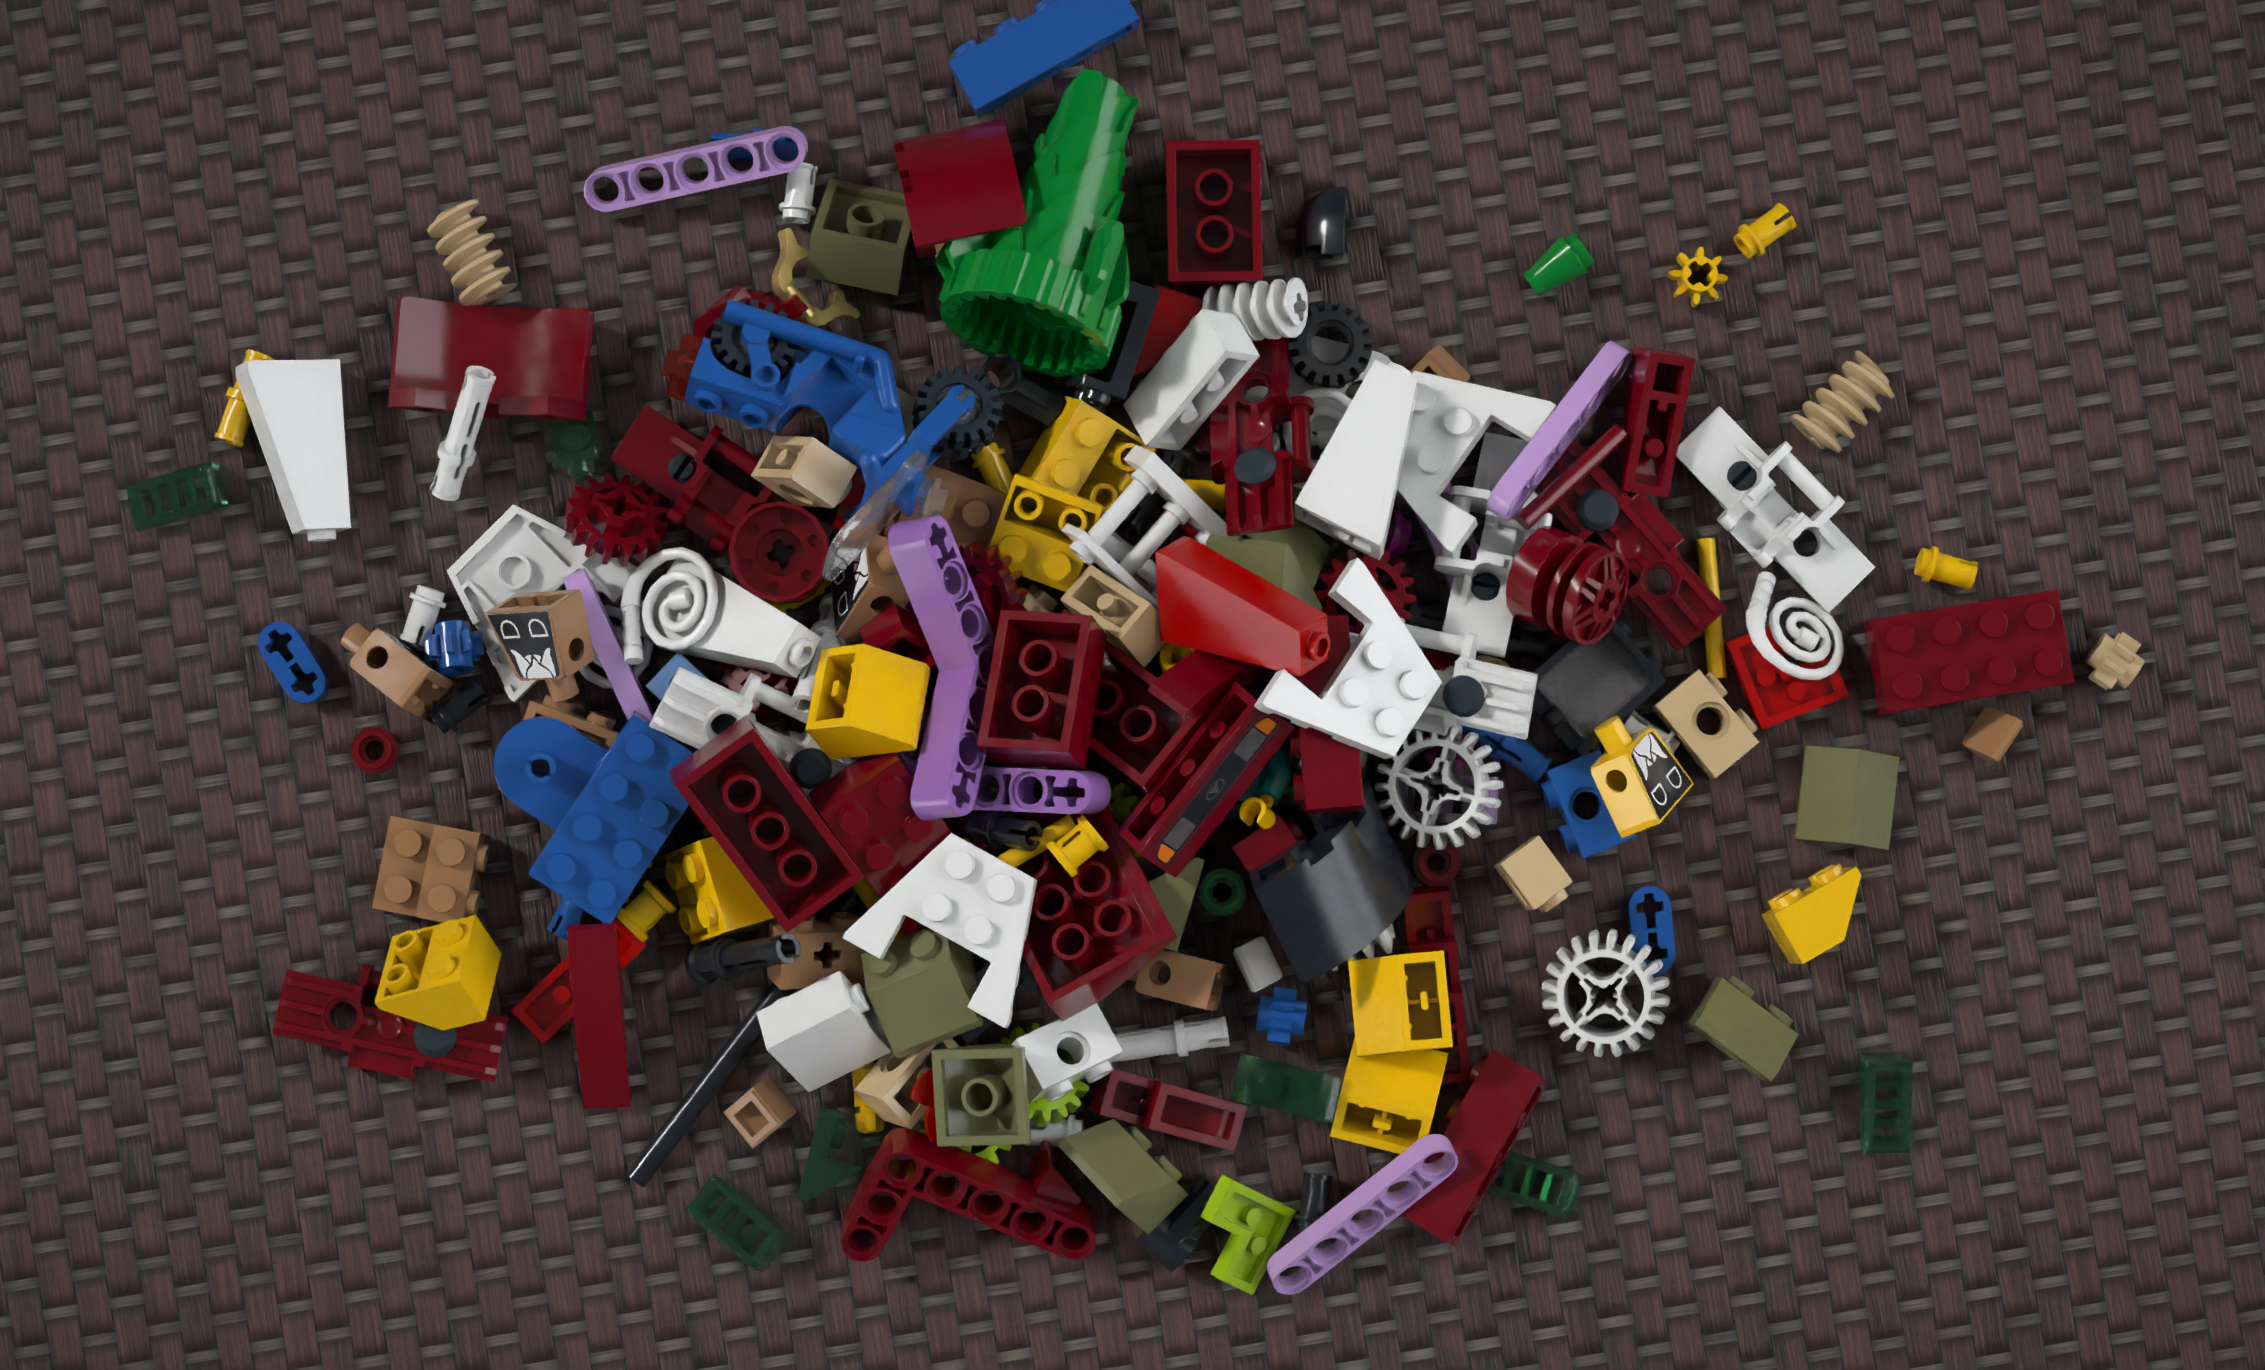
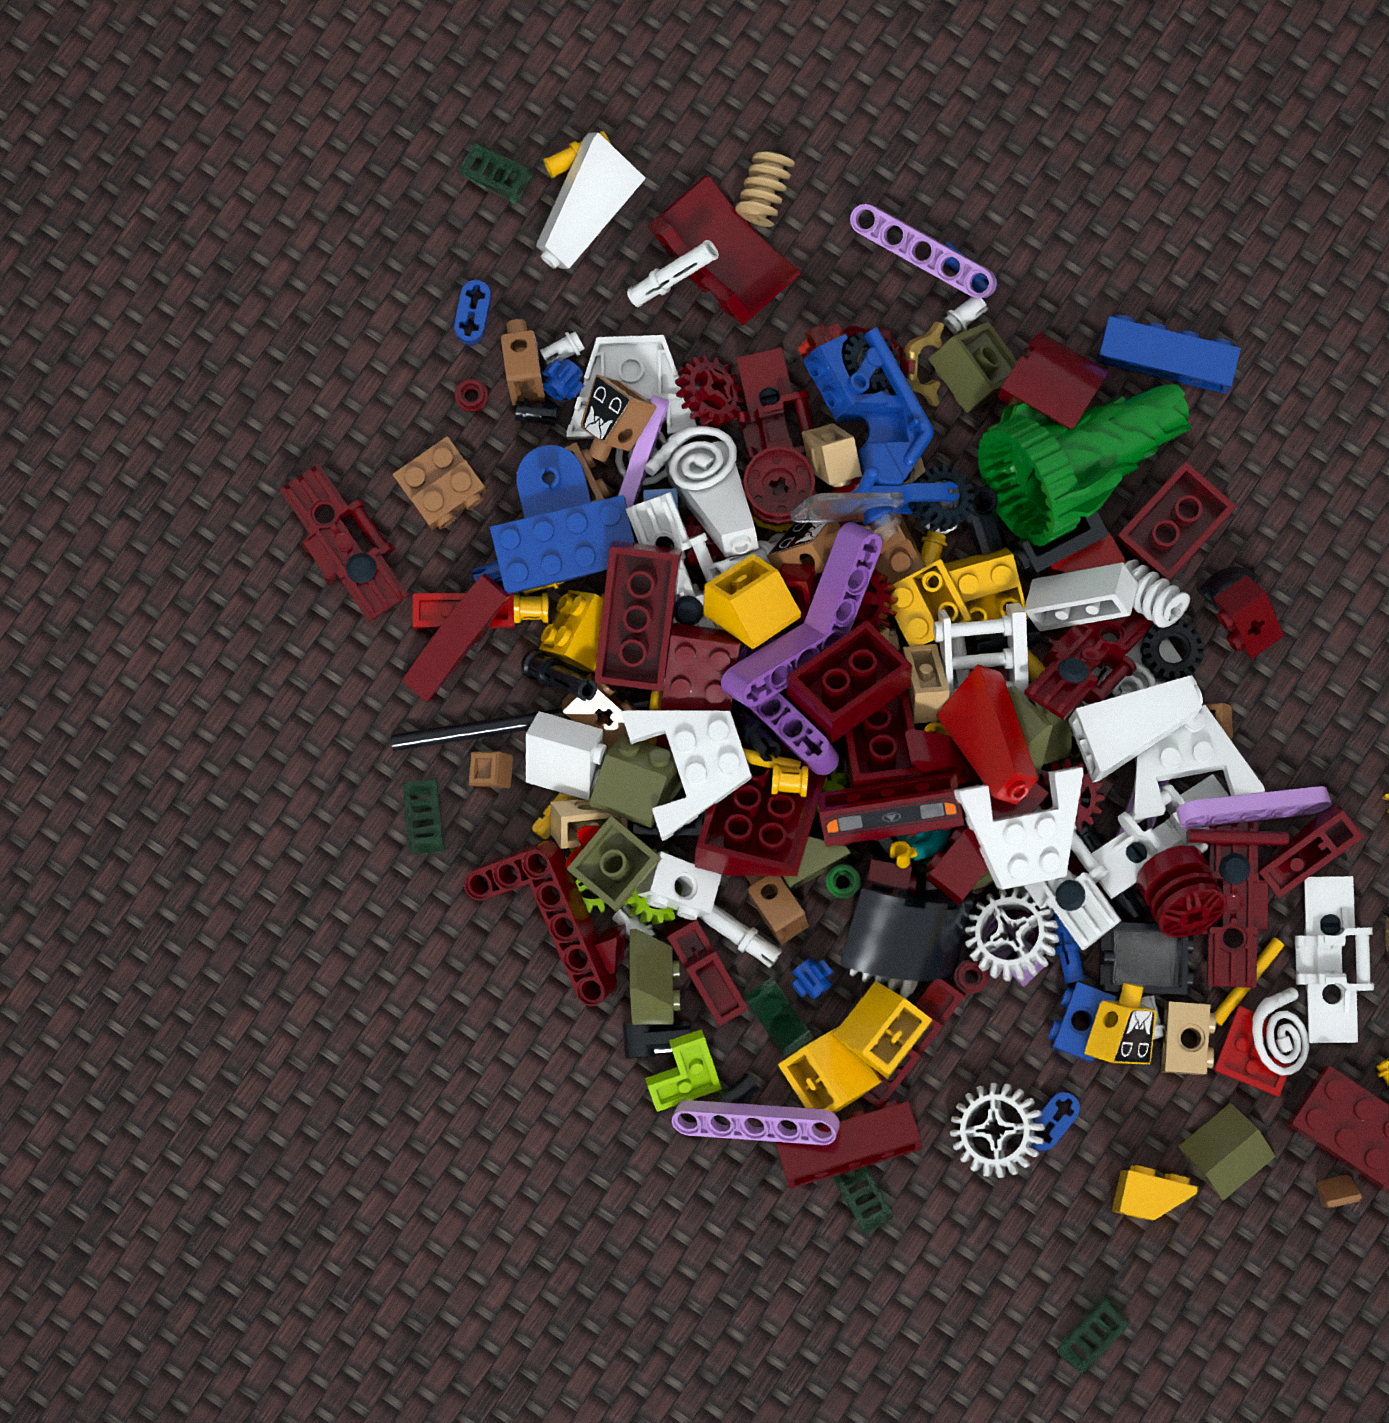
camera: 50 degrees right, 5 degrees down
yellow slope [374,915,502,1031] -> none
clear green bracket [547,410,609,483] -> none
clear green slope [797,1105,866,1202] -> none
white slope [1232,937,1282,992] -> none
magenta plate [1385,510,1412,556] -> none
tan brick [1493,836,1573,913] -> none
green cone [1523,232,1595,296] -> none
olive slope [1683,975,1799,1082] -> none
none -> dark red brick [1214,575,1284,660]

